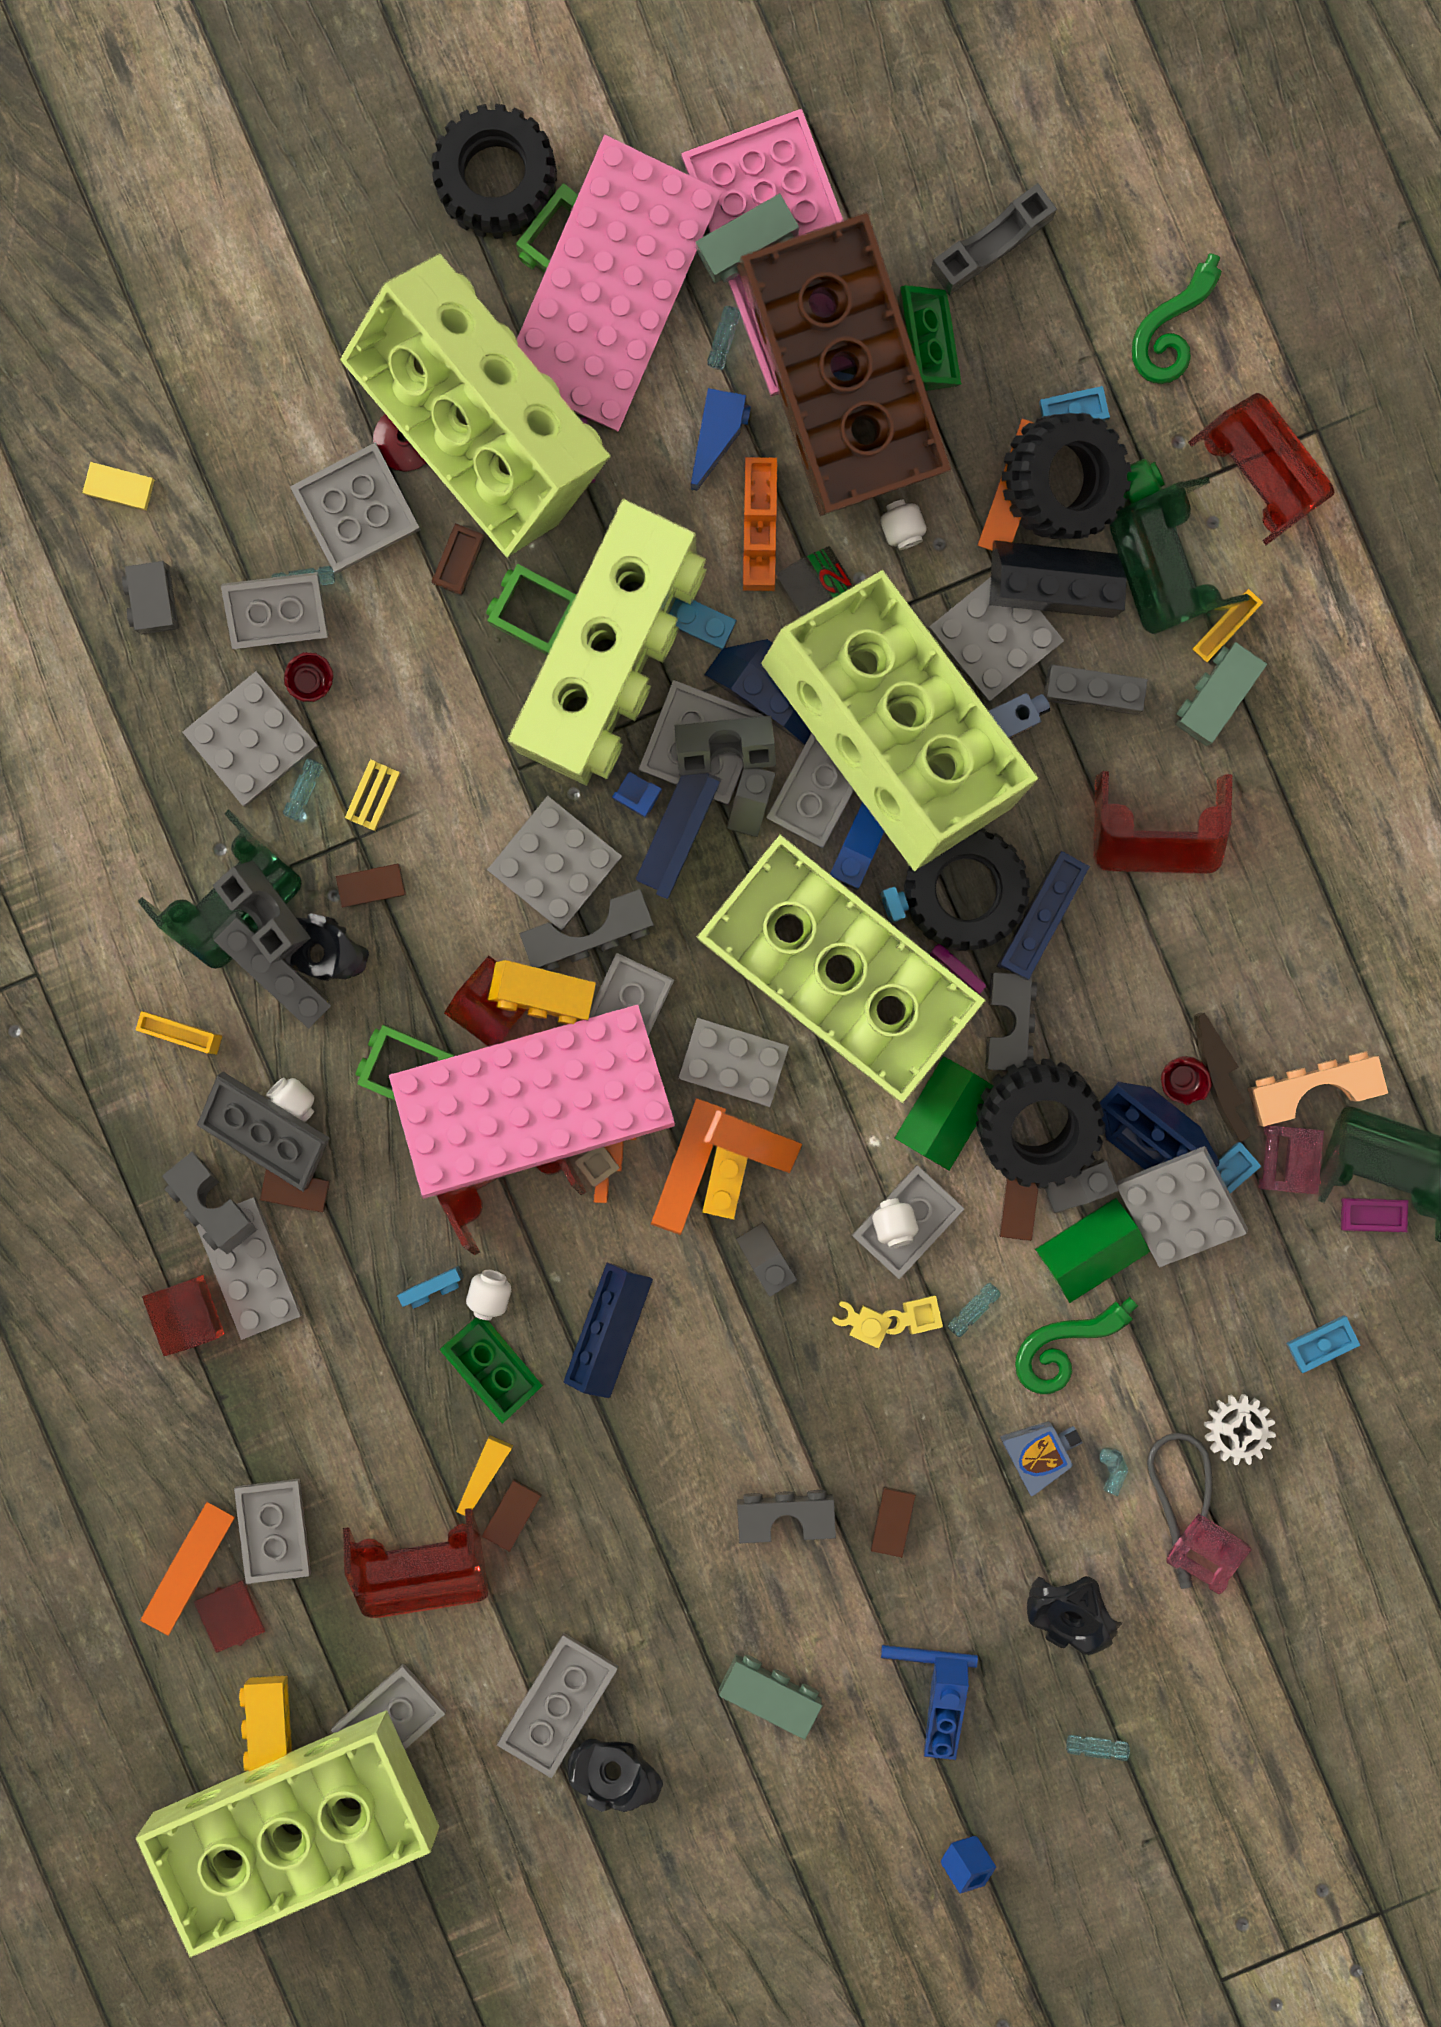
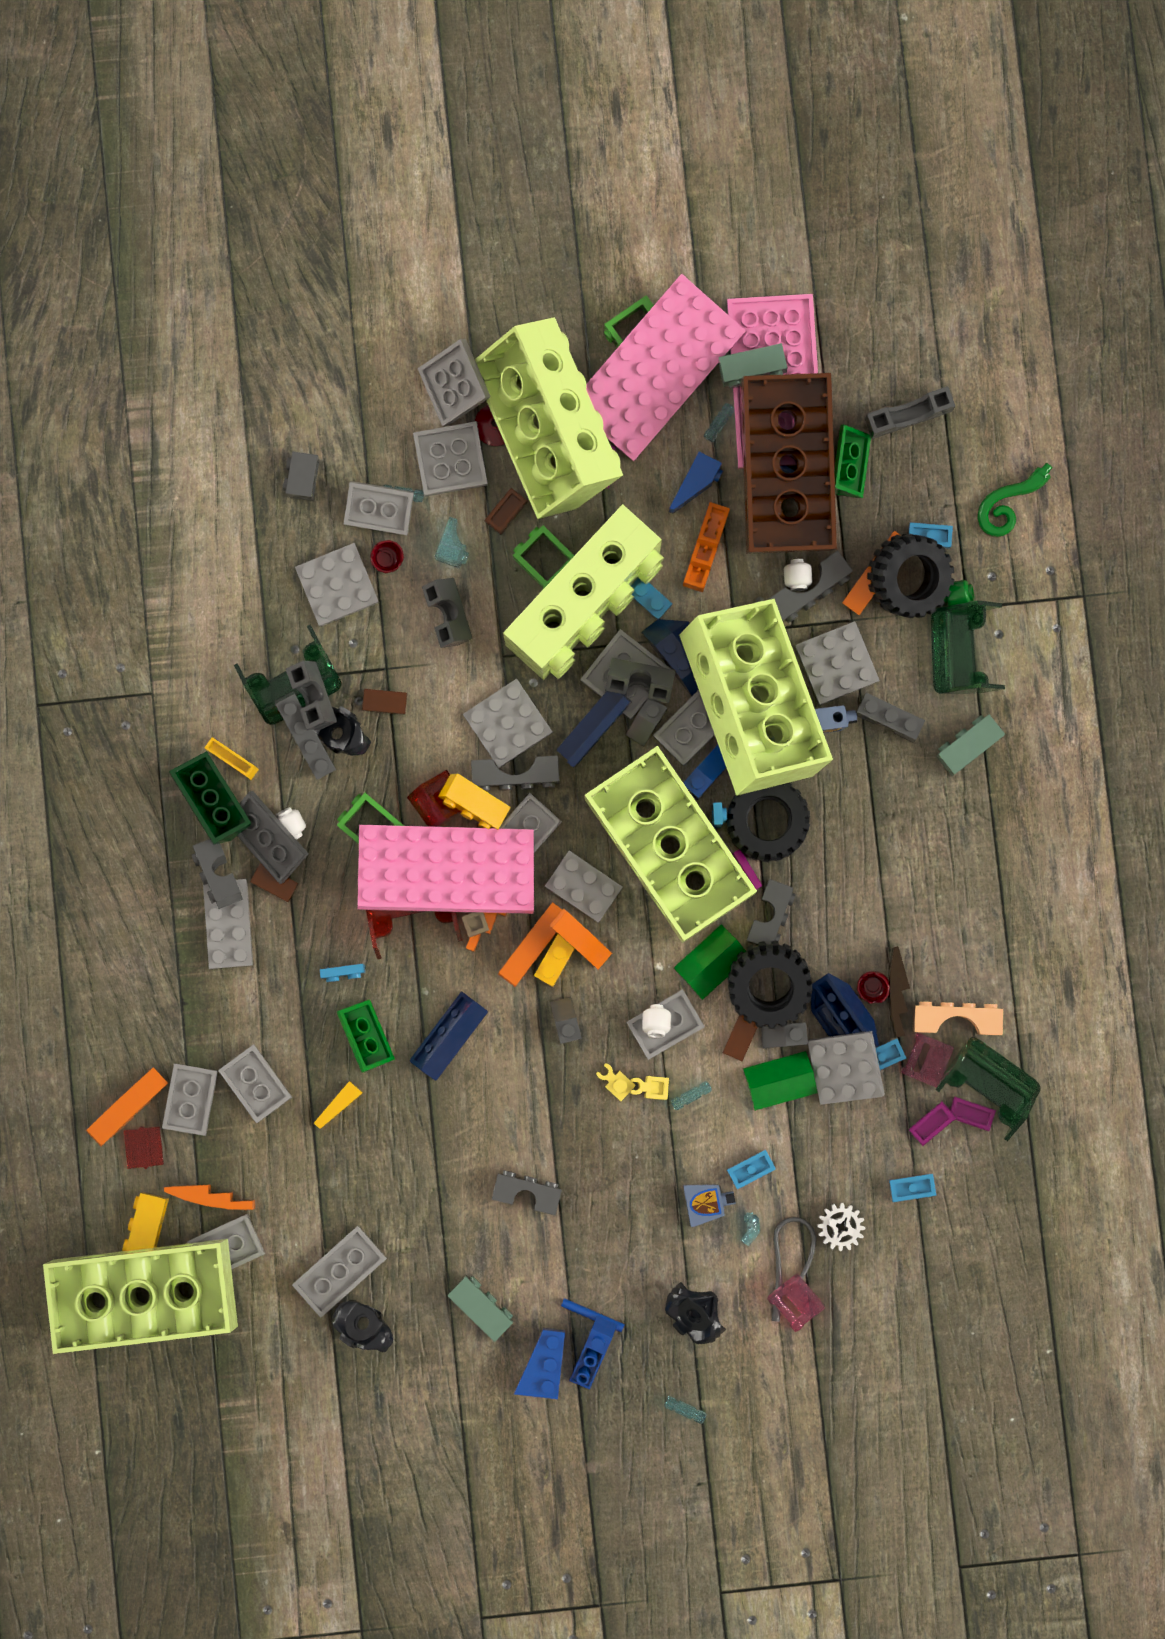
camera: 25 degrees right, 5 degrees down
light yellow tile [82,462,155,511] -> none
clear red slope [142,1274,225,1357] -> none
clear light blue axle [283,759,323,821] -> none
clear red windscreen [343,1508,488,1618] -> none
light yellow tile [345,759,401,831] -> none
black tyre [431,104,557,239] -> none
white head [466,1270,511,1320] -> none
reddish brown tile [482,1479,542,1552] -> none
blue panel [612,772,662,818] -> none
clear smoke slope [775,546,854,618] -> none
reddish brown tile [871,1487,916,1558] -> none
blue panel [941,1836,996,1894] -> none
black slope [989,540,1127,618] -> none
dark blue panel [996,851,1090,980] -> none
green plant [1015,1297,1138,1395] -> none
clear red windscreen [1094,771,1233,874] -> none
clear red windscreen [1188,393,1334,545] -> none
yellow piece [1192,589,1263,663] -> none
none -> orange slope [164,1185,255,1210]
none -> dark green slope [169,751,251,845]
none -> light grey plate [218,1044,292,1123]
none -> light grey plate [418,339,491,426]
none -> dark grey arch [422,578,473,648]
none -> clear light blue arch [435,517,469,569]
none -> blue wedge [514,1328,565,1399]
none -> dark azure plate [727,1150,776,1189]
none -> dark grey arch [768,550,853,623]
none -> magenta tile [909,1101,956,1146]

